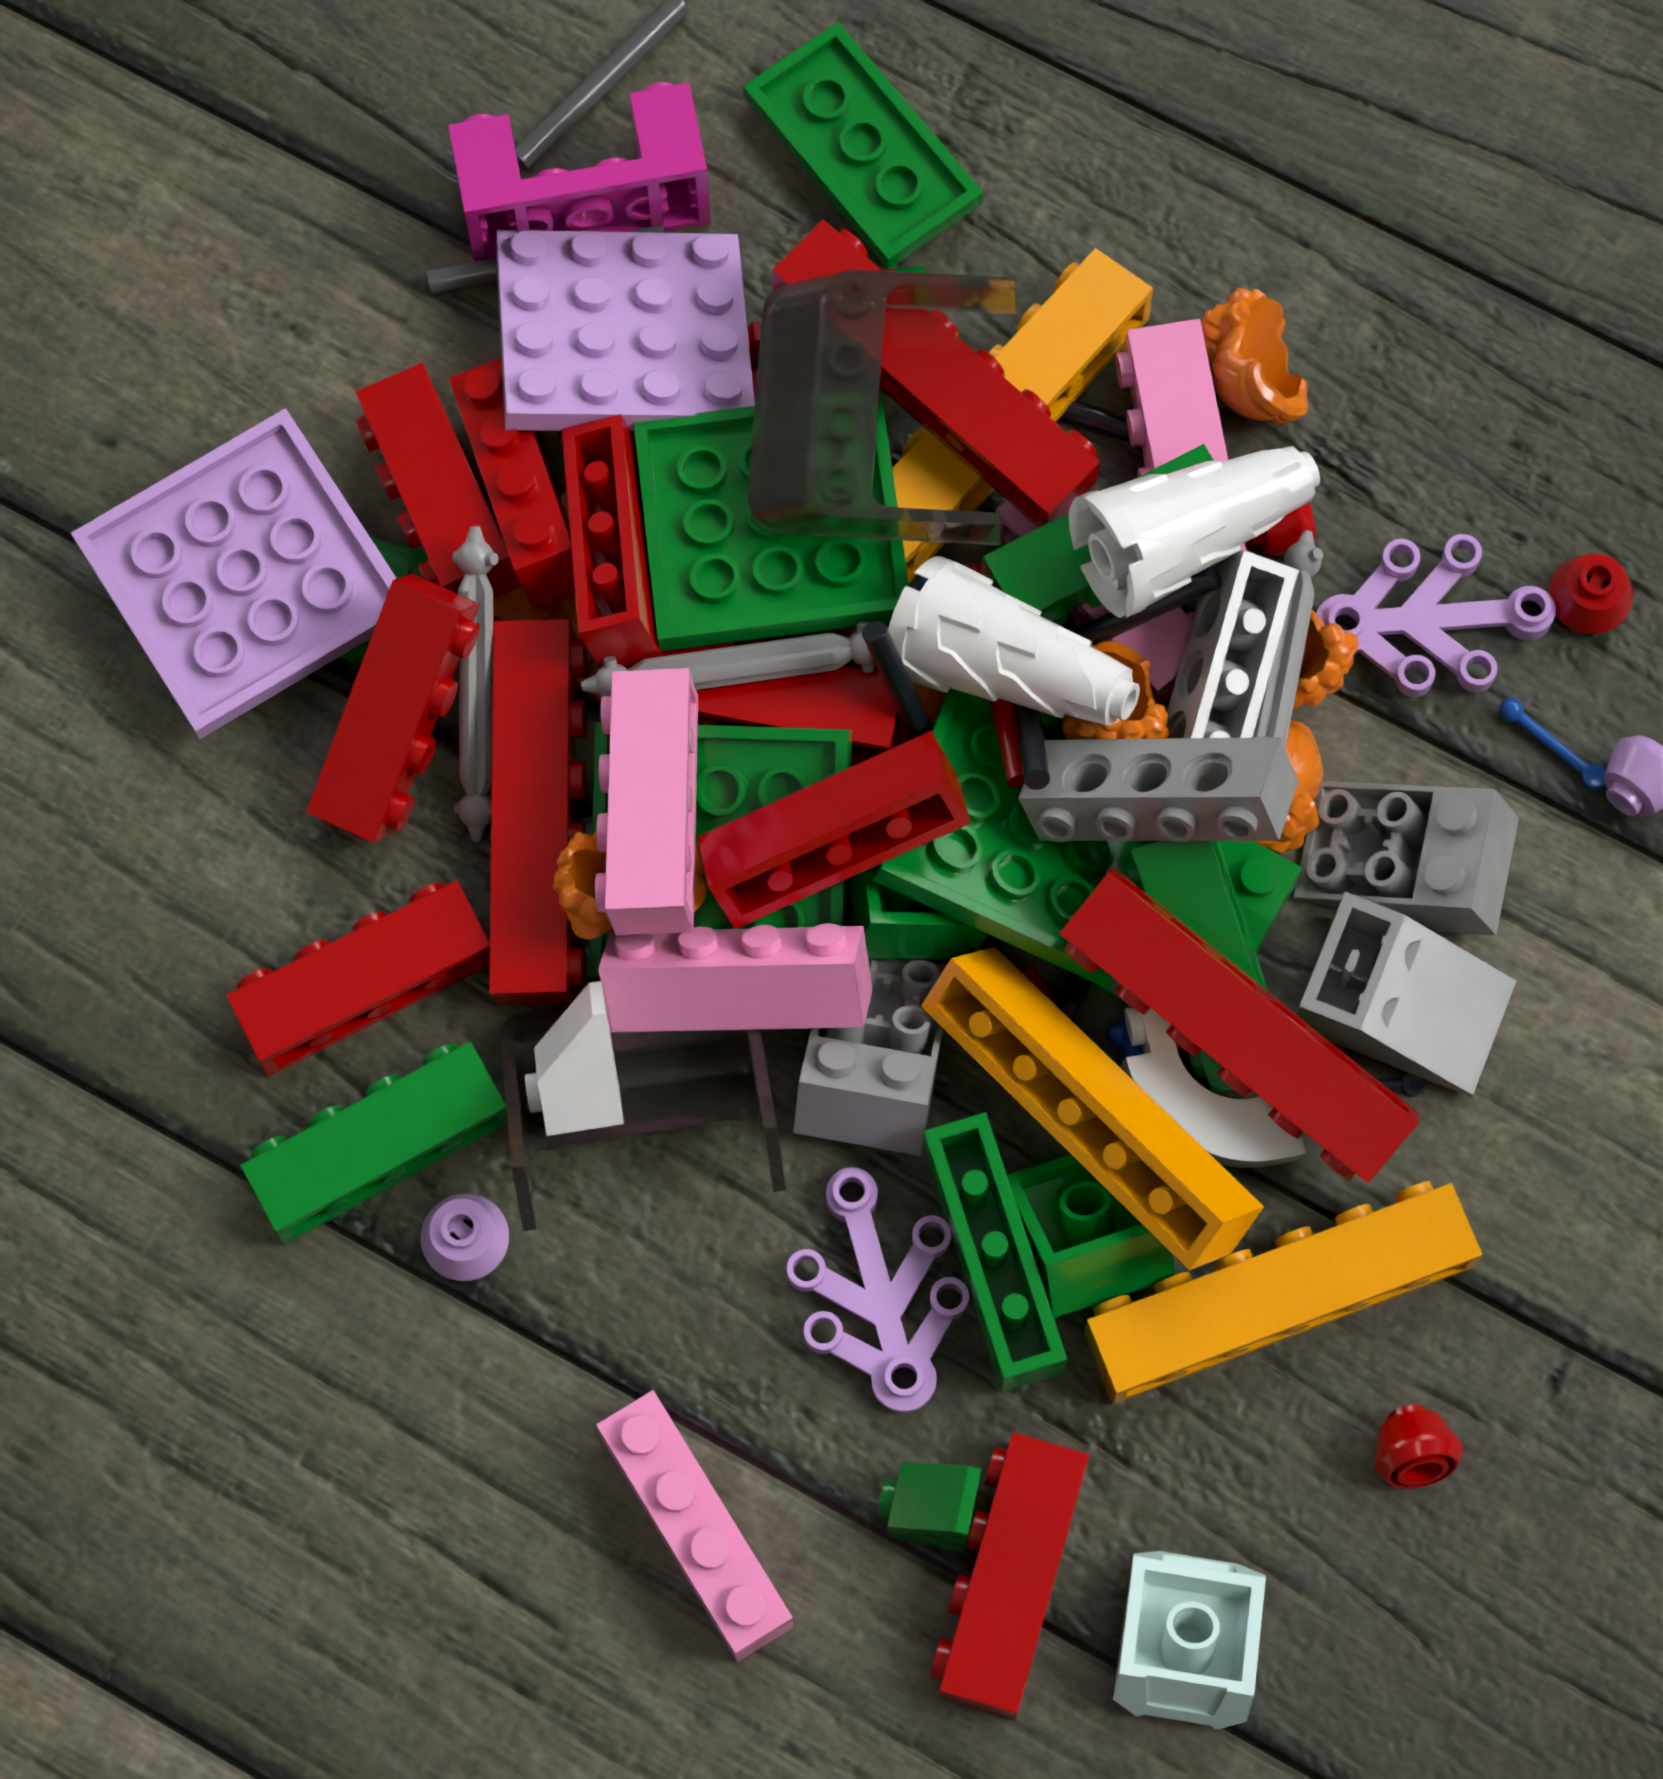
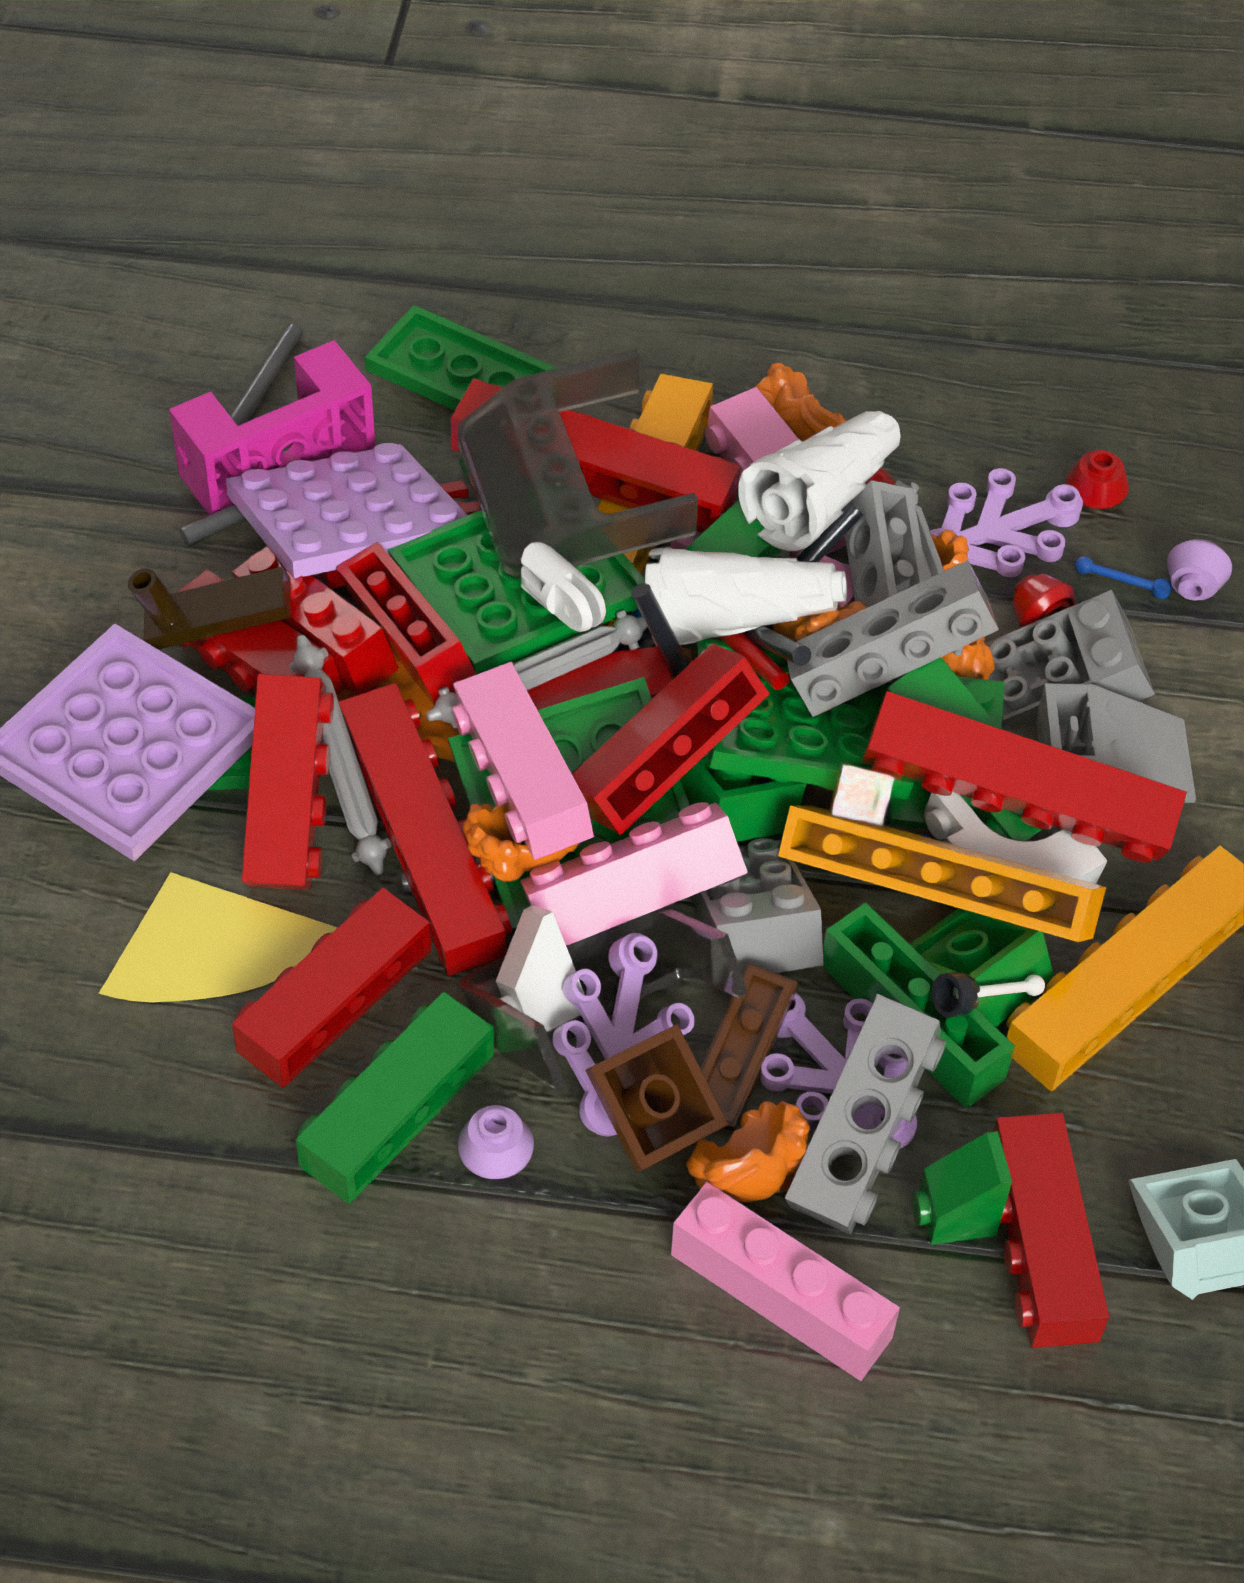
camera: 25 degrees left, 20 degrees down
none -> light yellow sticker [98,872,338,1002]
none -> dark brown piece [128,567,291,649]
none -> white arm [521,542,606,632]
none -> lavender plant [553,933,694,1137]
none -> reddish brown slope [585,1024,728,1173]
none -> orange hair [686,1101,810,1203]
none -> reddish brown tile [701,963,798,1132]
none -> light grey brick [785,994,946,1235]
none -> clear orange plate [829,762,894,827]
none -> black hinge [932,972,1045,1018]
none -> red cone [1012,574,1075,628]

